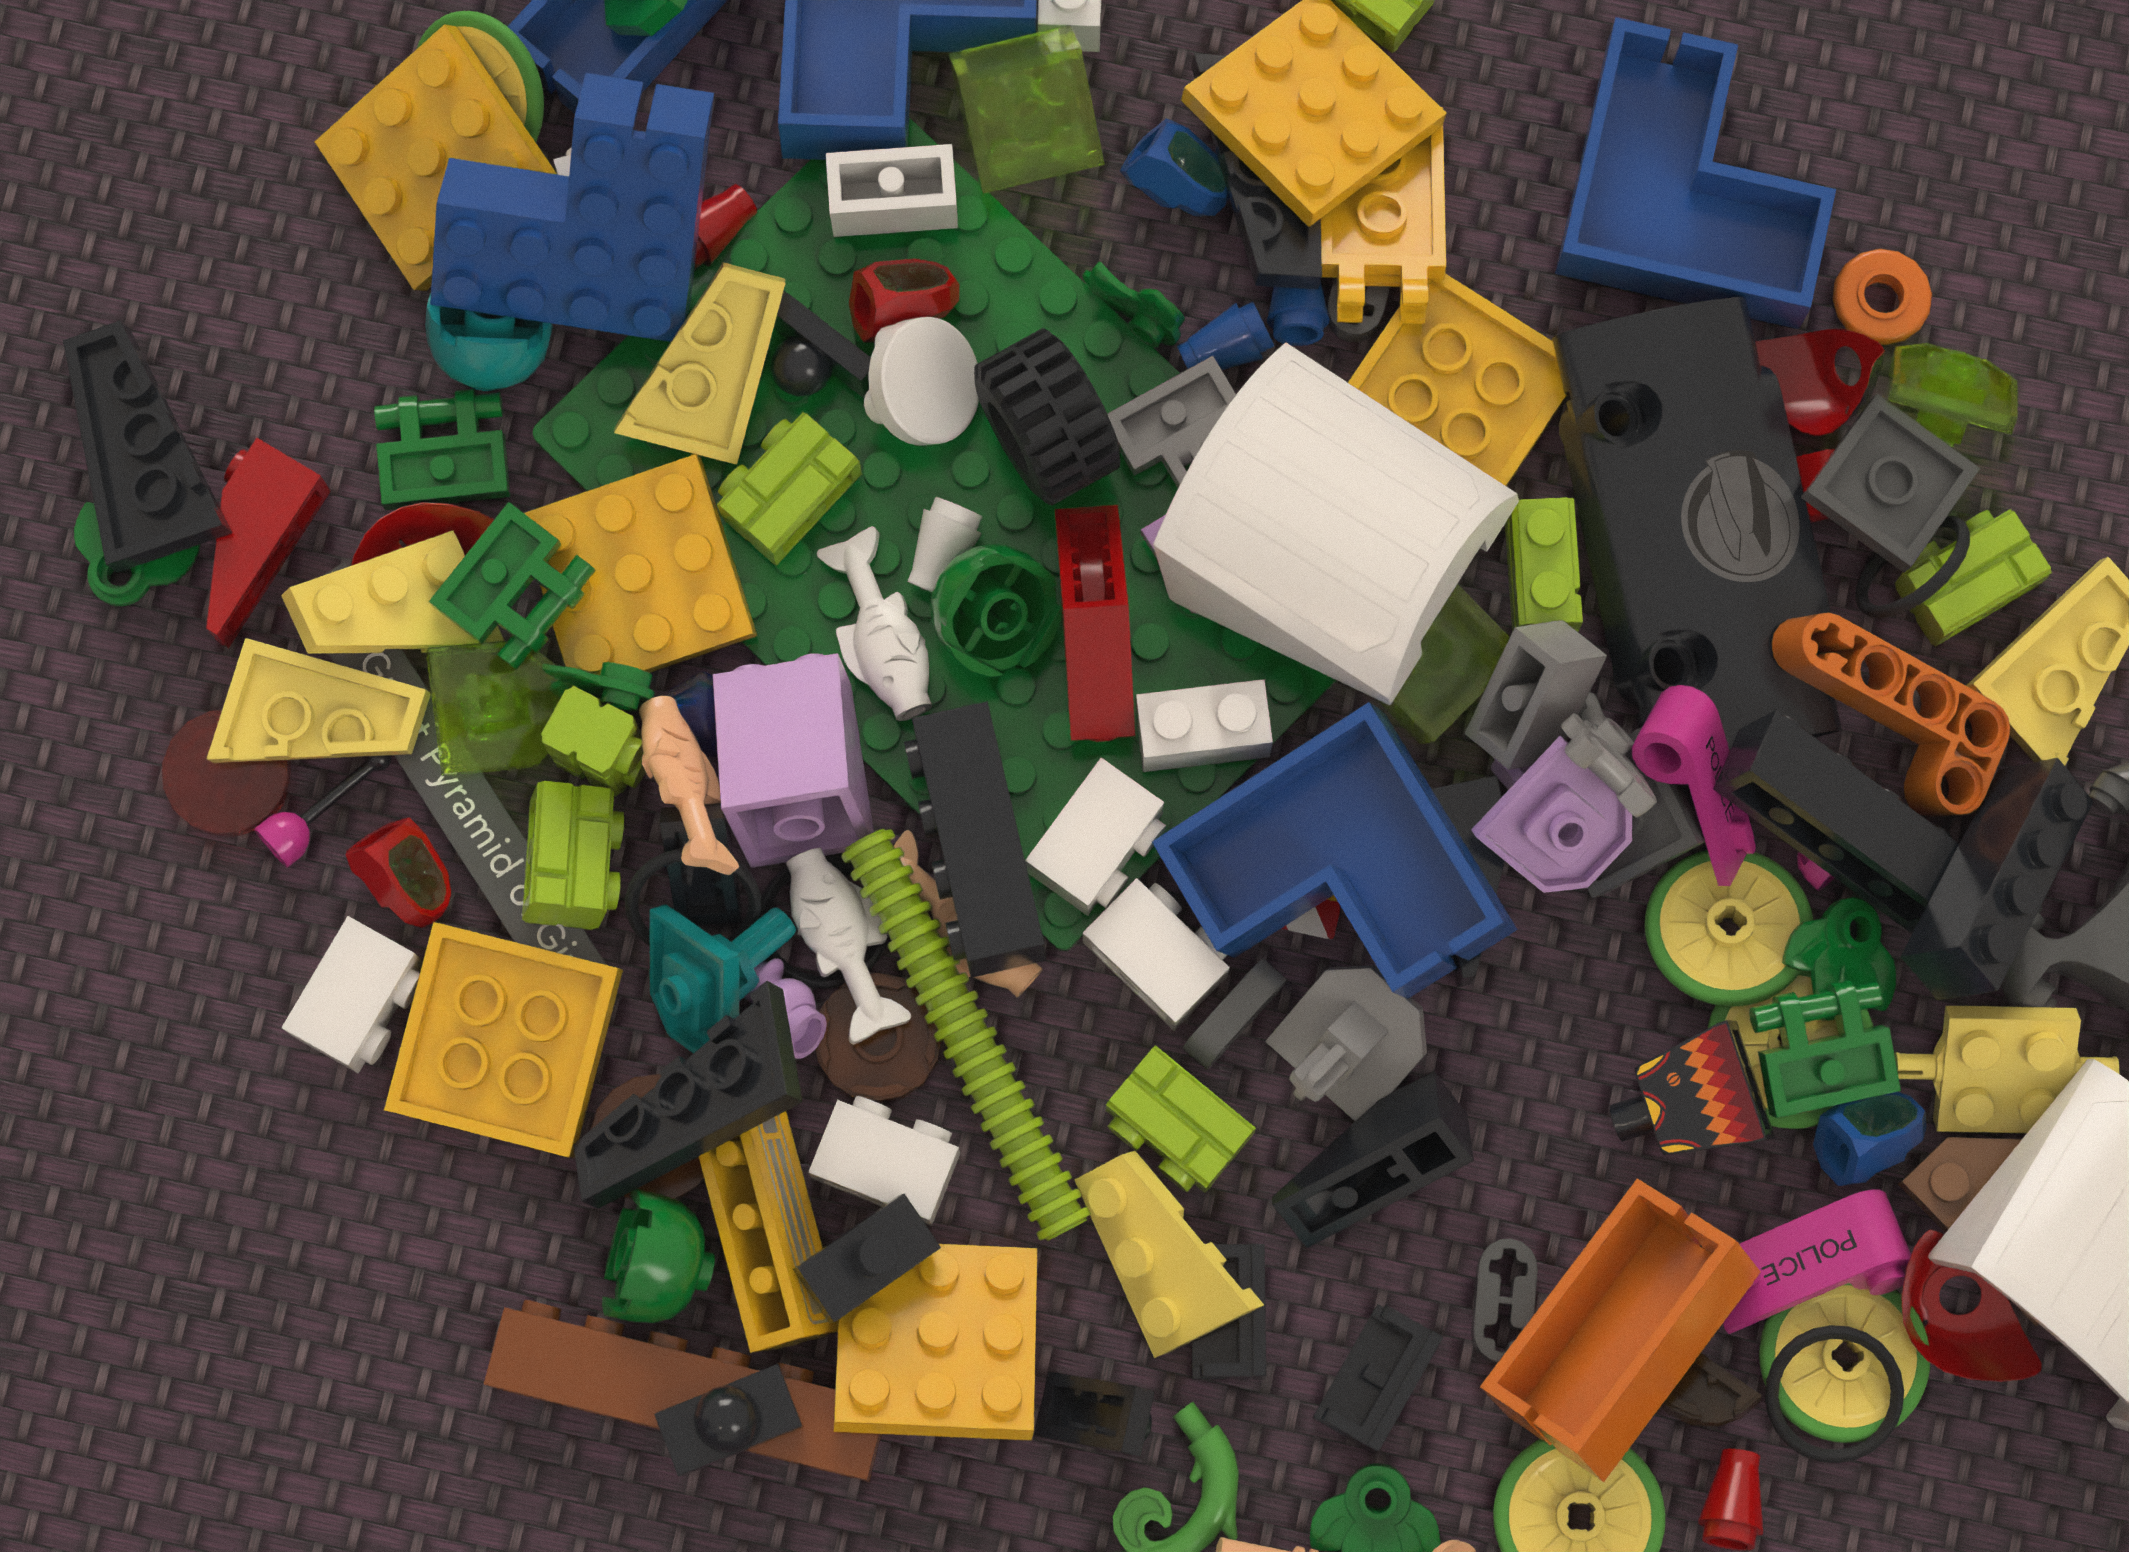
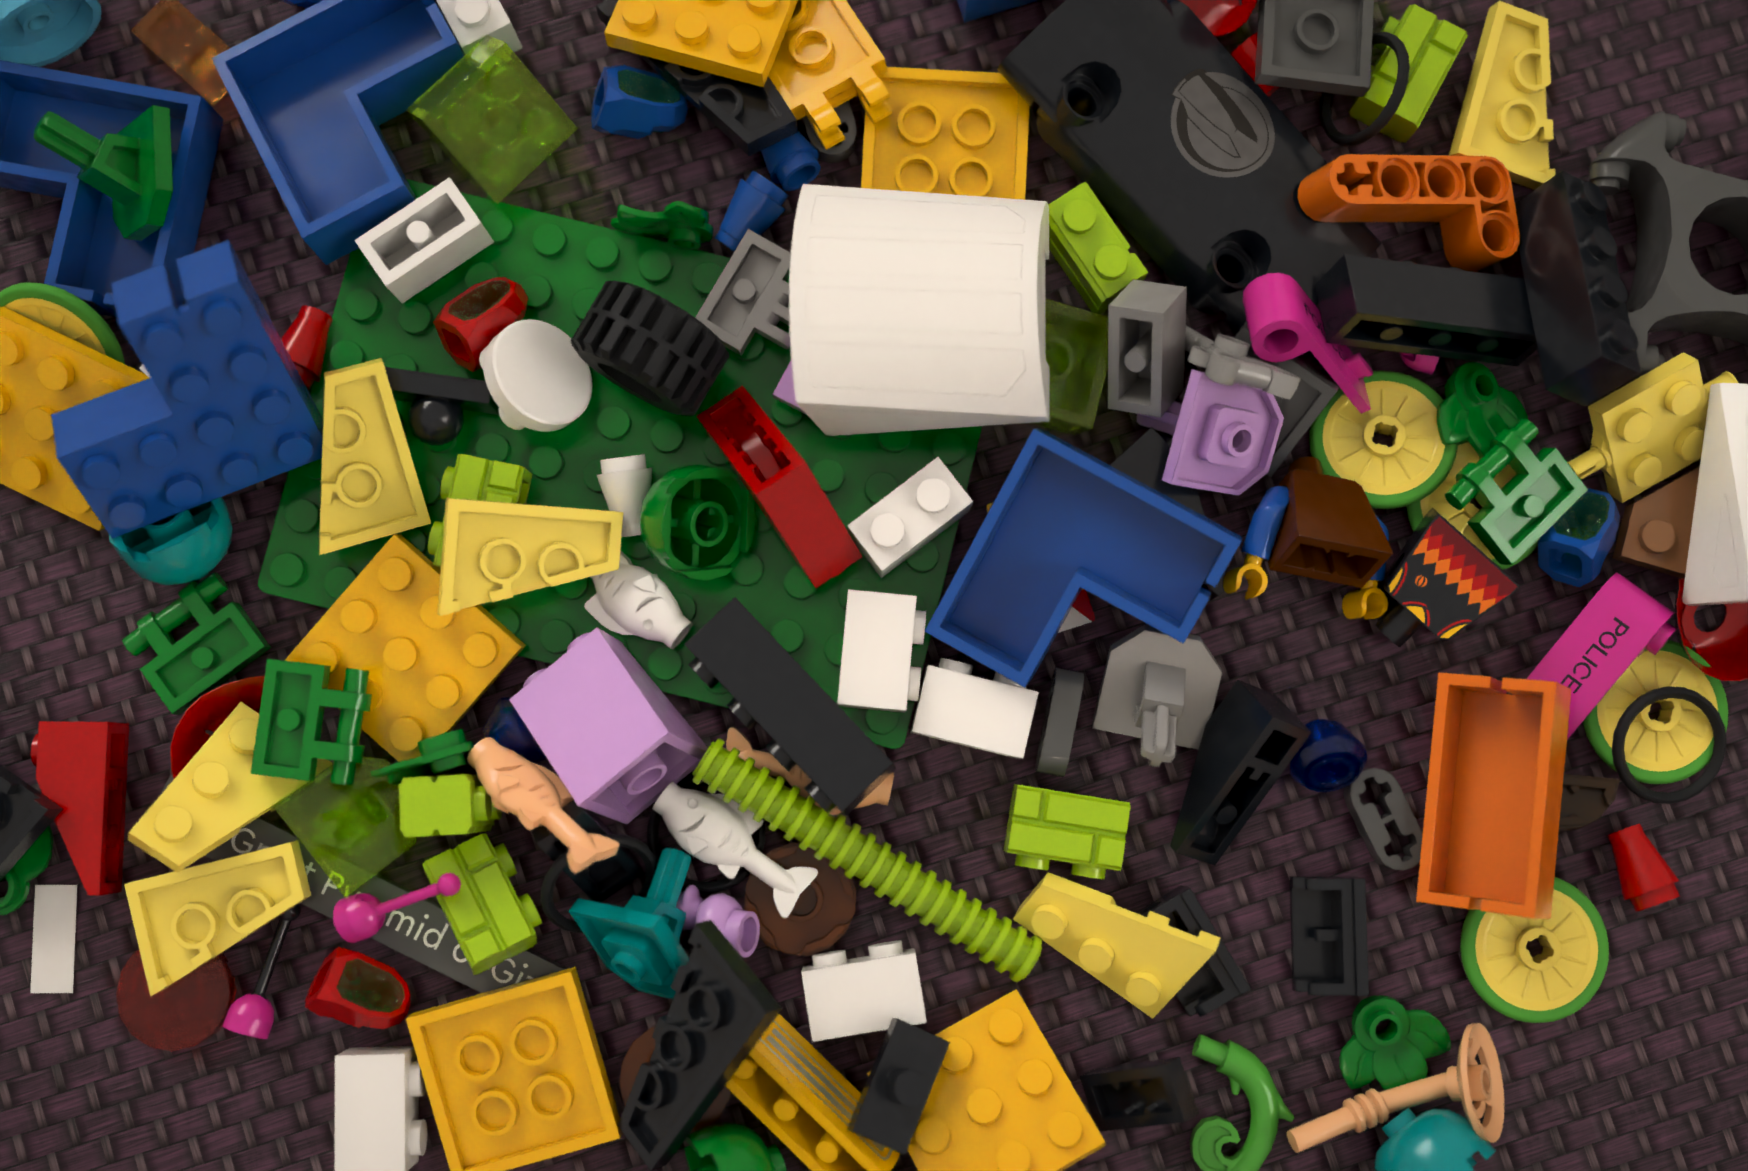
camera: 35 degrees left, 5 degrees up
none -> white sticker [30,885,78,993]
none -> dark pink hinge [333,873,461,943]
none -> light yellow wing [437,498,623,616]
none -> reddish brown torso [1223,457,1393,620]
none -> clear blue cone [1289,719,1367,792]

